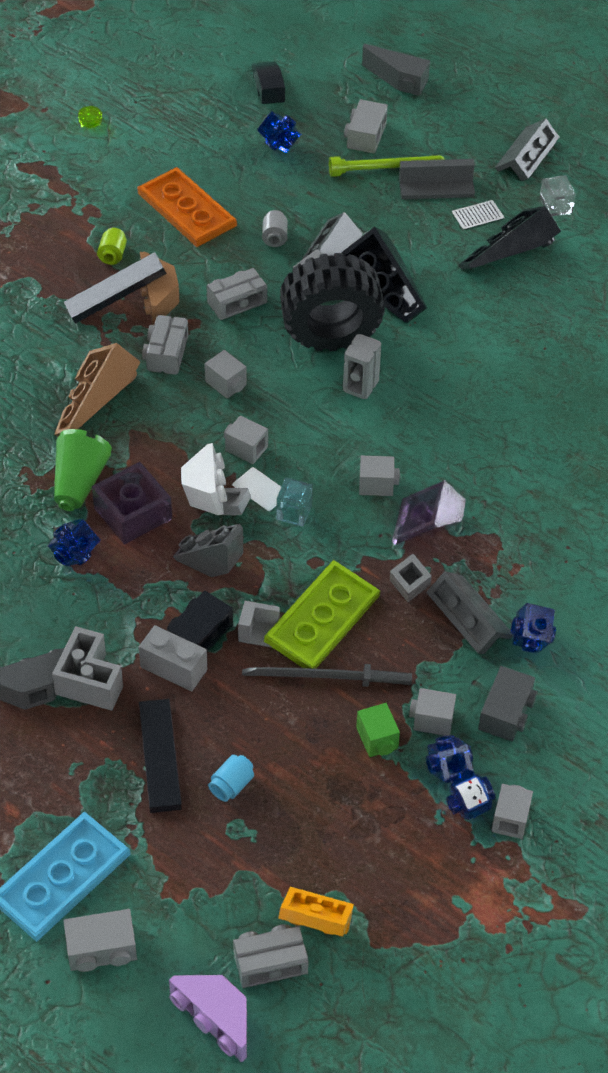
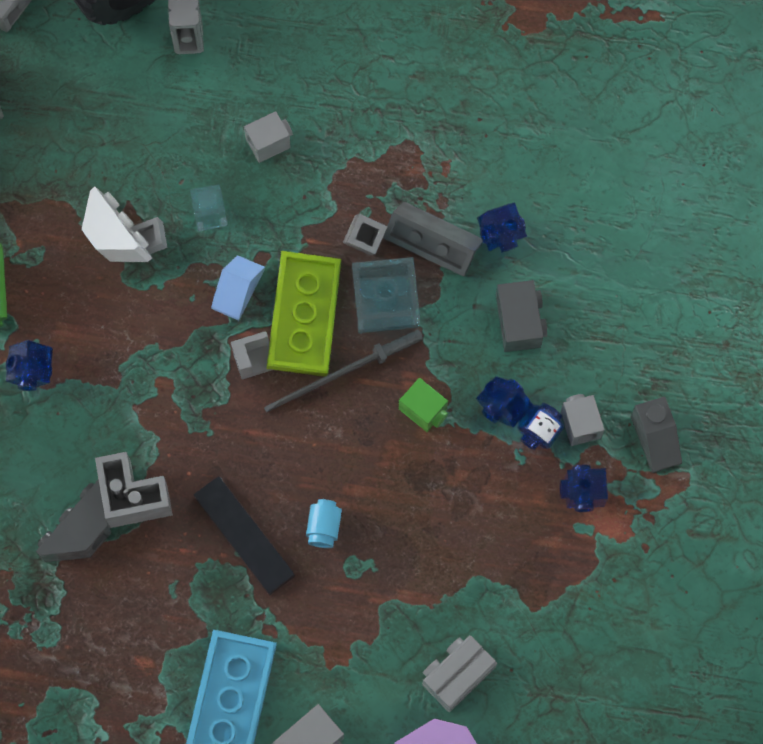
camera: 30 degrees left, 20 degrees up
clear purple brick [92,462,172,545] -> none
light grey brick [139,625,207,692] -> none
black brick [167,590,233,652] -> none
dark grey slope [173,524,243,577] -> none
light grey brick [205,350,247,398] -> none
light grey brick [224,415,268,464] -> none
white sticker [232,467,290,511] -> none
light orange bracket [278,887,354,937] -> none
clear purple slope [392,480,466,545] -> none
light grey brick [409,688,456,736] -> none
none -> light blue slope [211,255,265,321]
none -> clear light blue brick [352,257,420,333]
none -> clear blue brick [560,465,608,513]
none -> dark grey slope [630,396,682,473]

